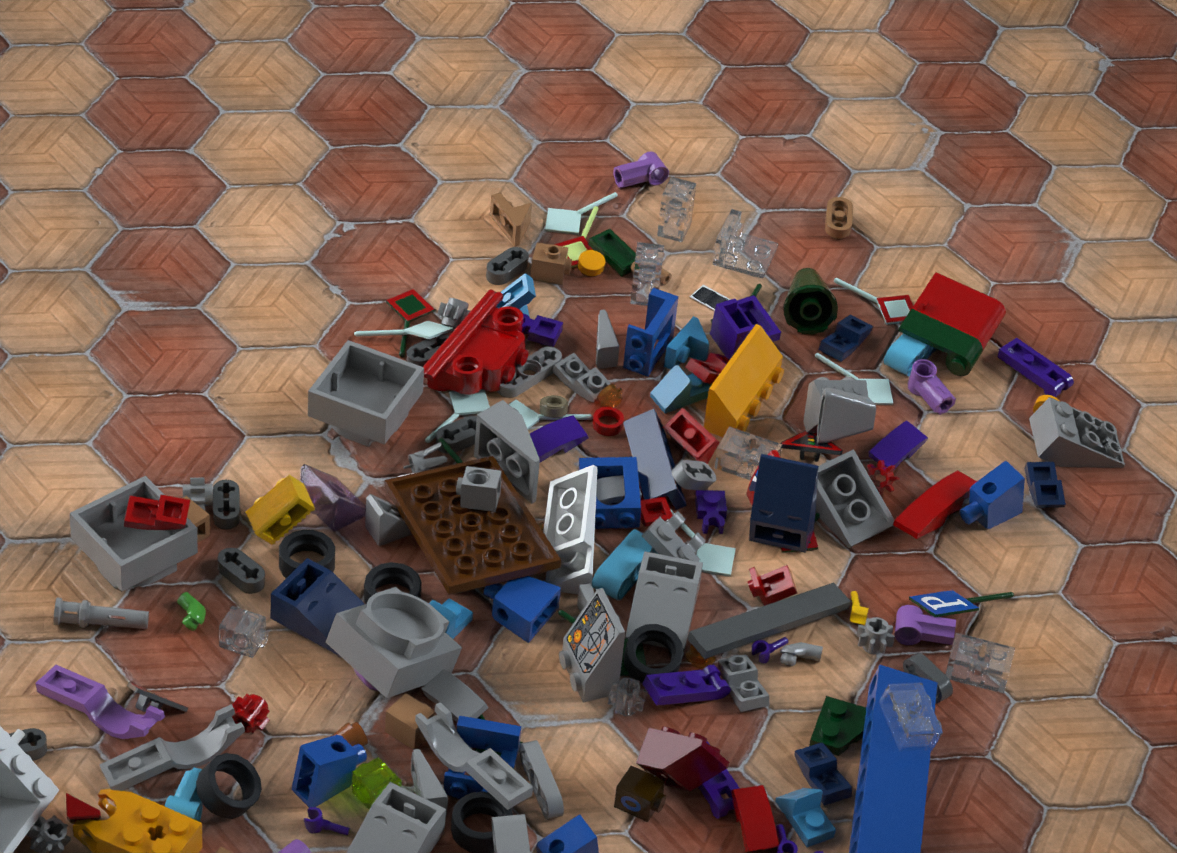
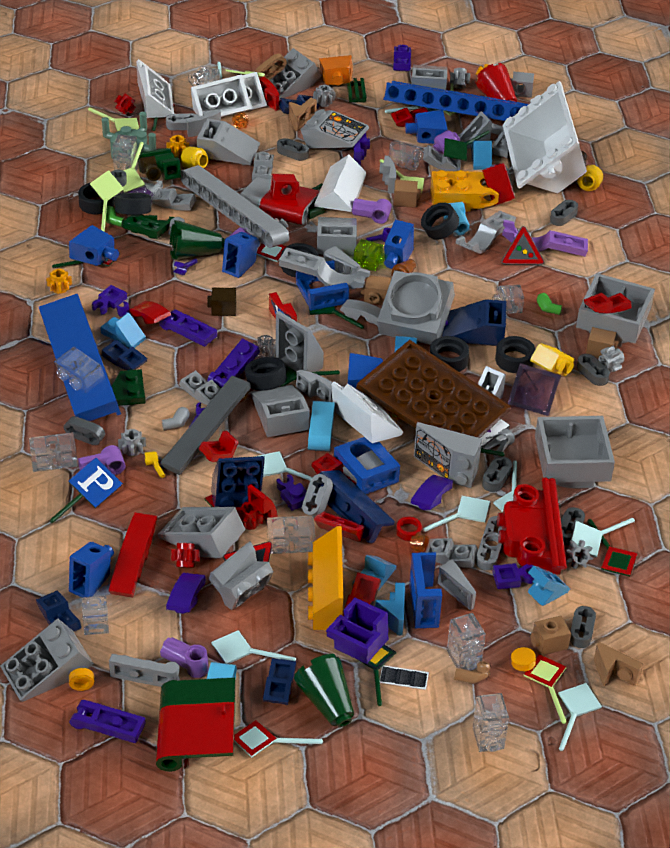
camera: 155 degrees right, 0 degrees up
light grey pin [53,597,149,629] -> none
dark grey beam [217,548,265,594] -> none
red gear [232,694,270,733] -> none
light grey brick [456,466,501,512] -> none
light grey beam [519,740,564,819] -> none
dark tan tile [540,395,568,418] -> none
dark green tile [588,229,643,277] -> none
medium lavender piece [613,152,669,188] -> none
dark red slope [636,727,730,791] -> none
light grey plate [642,511,706,562] -> none
clear bracket [712,209,778,278] -> none
medium nougat plate [825,197,853,239] -> none
none -> clear brick [82,595,109,635]
none -> light grey plate [109,654,180,687]
none -> red slope [269,292,297,322]

